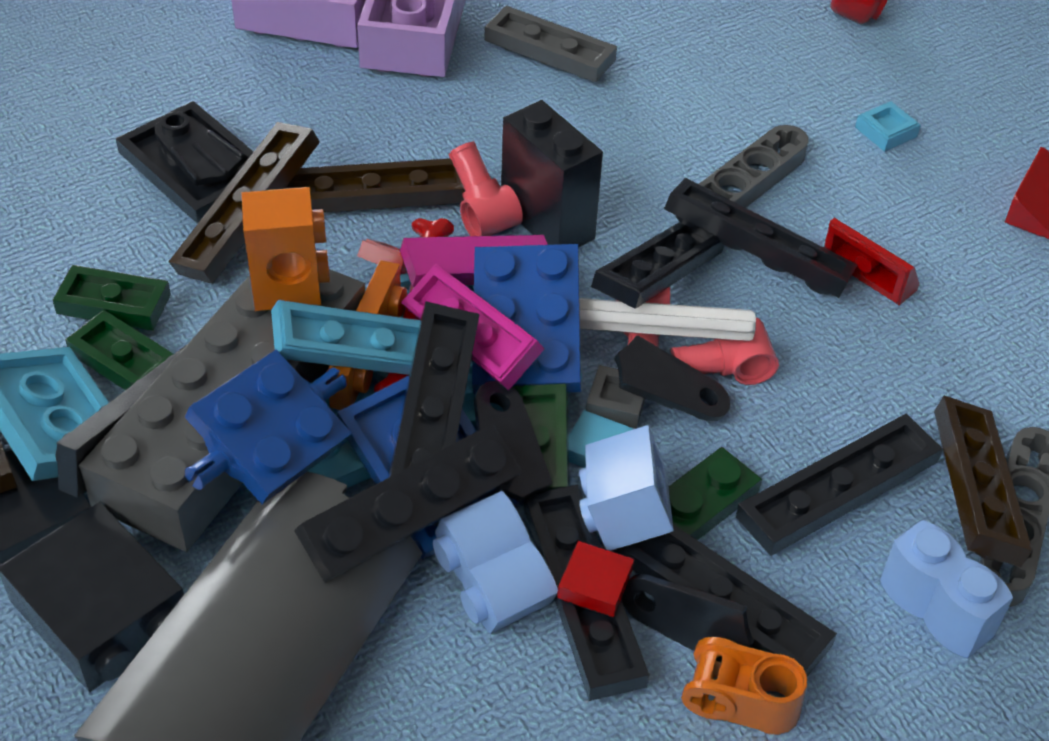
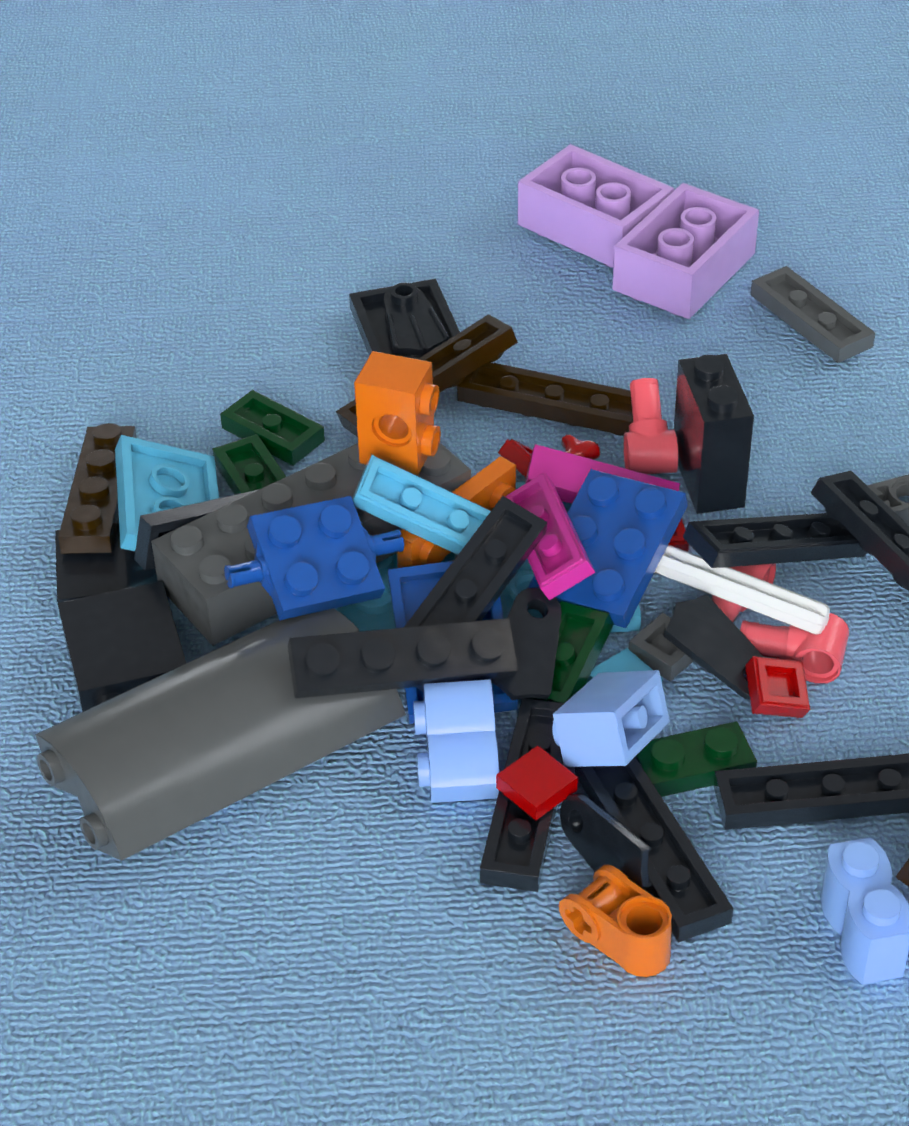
camera: 30 degrees right, 5 degrees down
none -> red tile [745,656,810,718]

